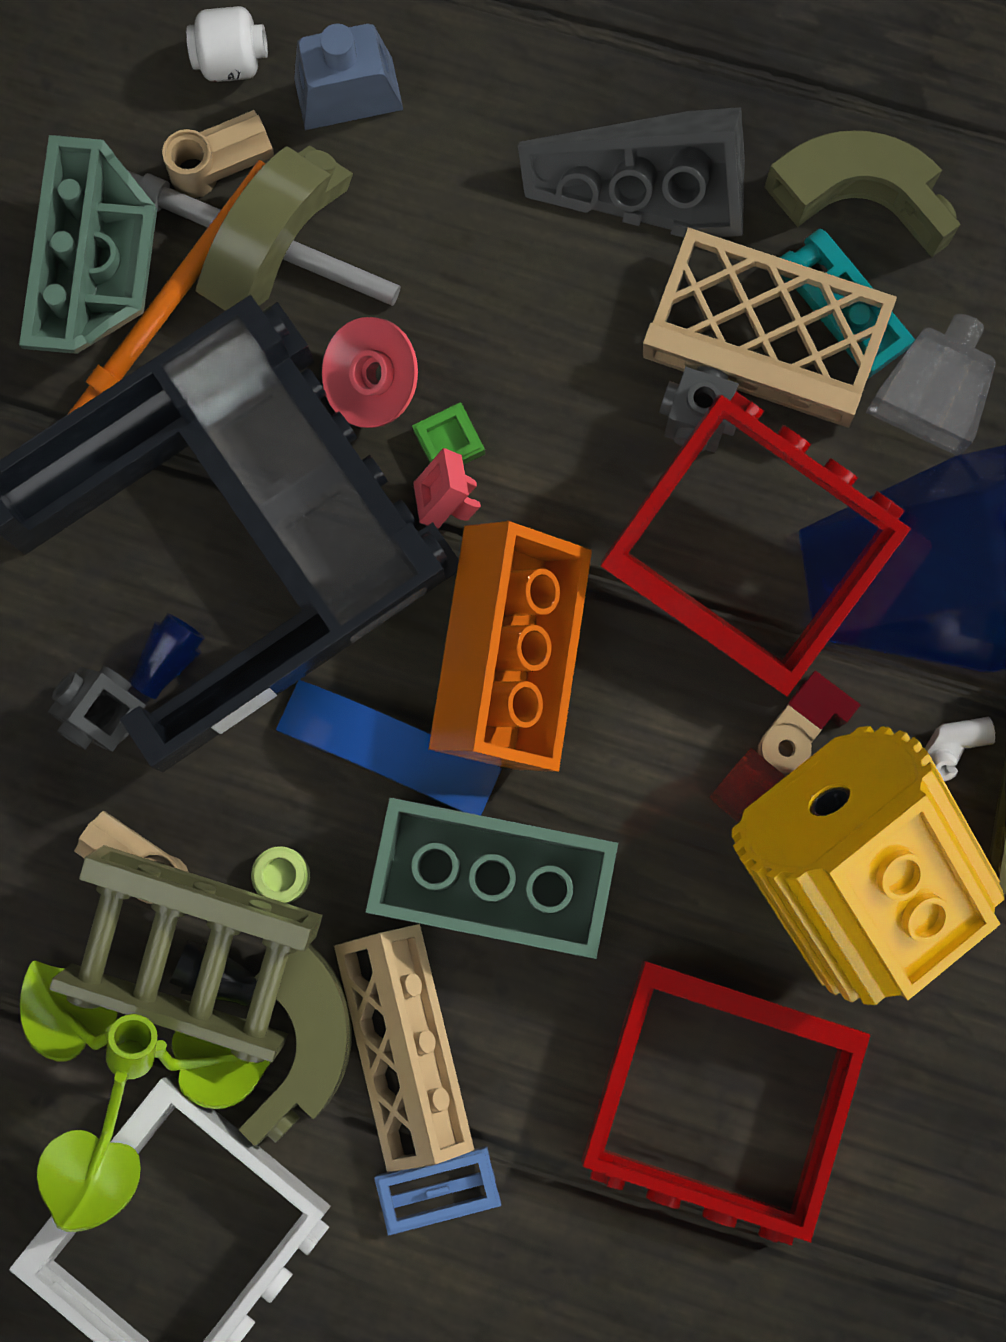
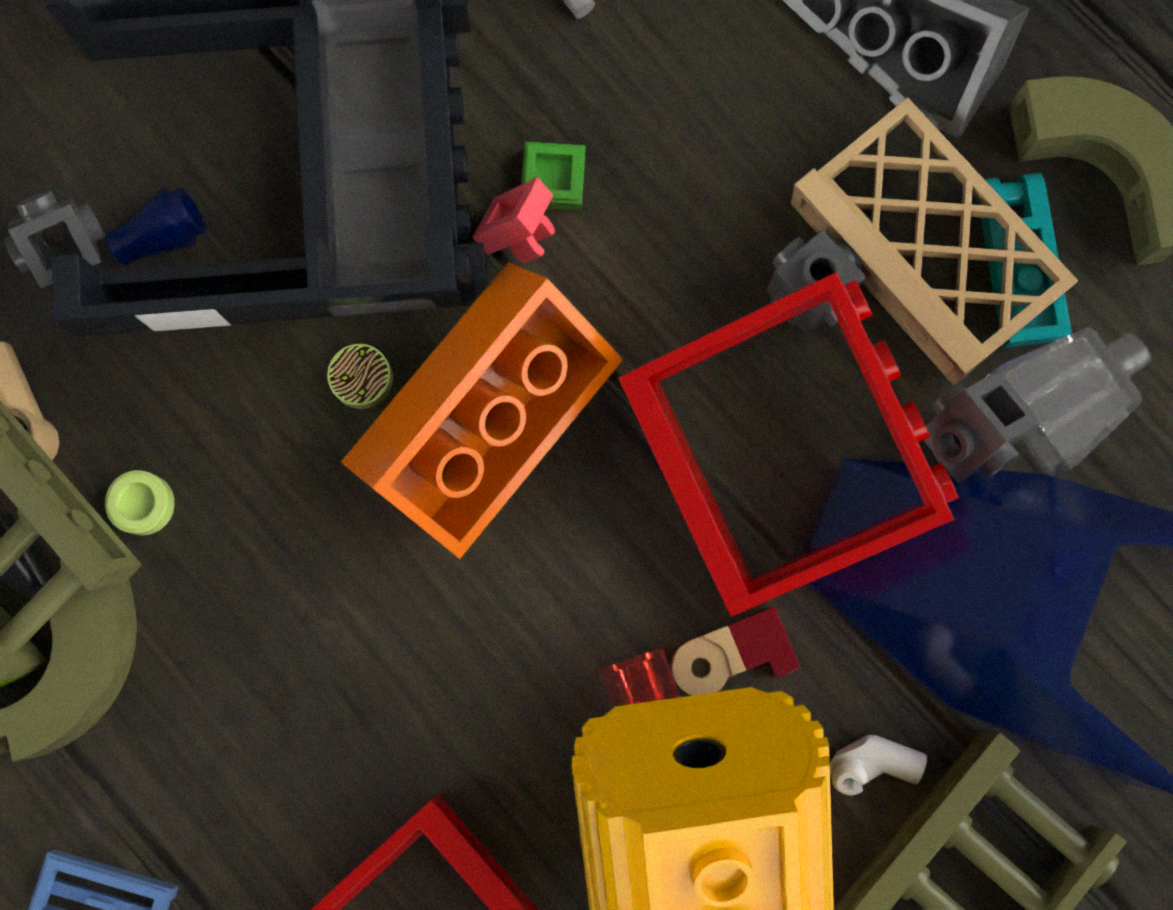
camera: 25 degrees right, 0 degrees up
blue slope [276,680,502,816] -> none
coral dish [322,317,418,428] -> none
tan fence [334,924,474,1172] -> none
sand green brick [366,798,618,959] -> none
none -> tile [327,344,393,409]
none -> dark grey brick [924,371,1041,483]

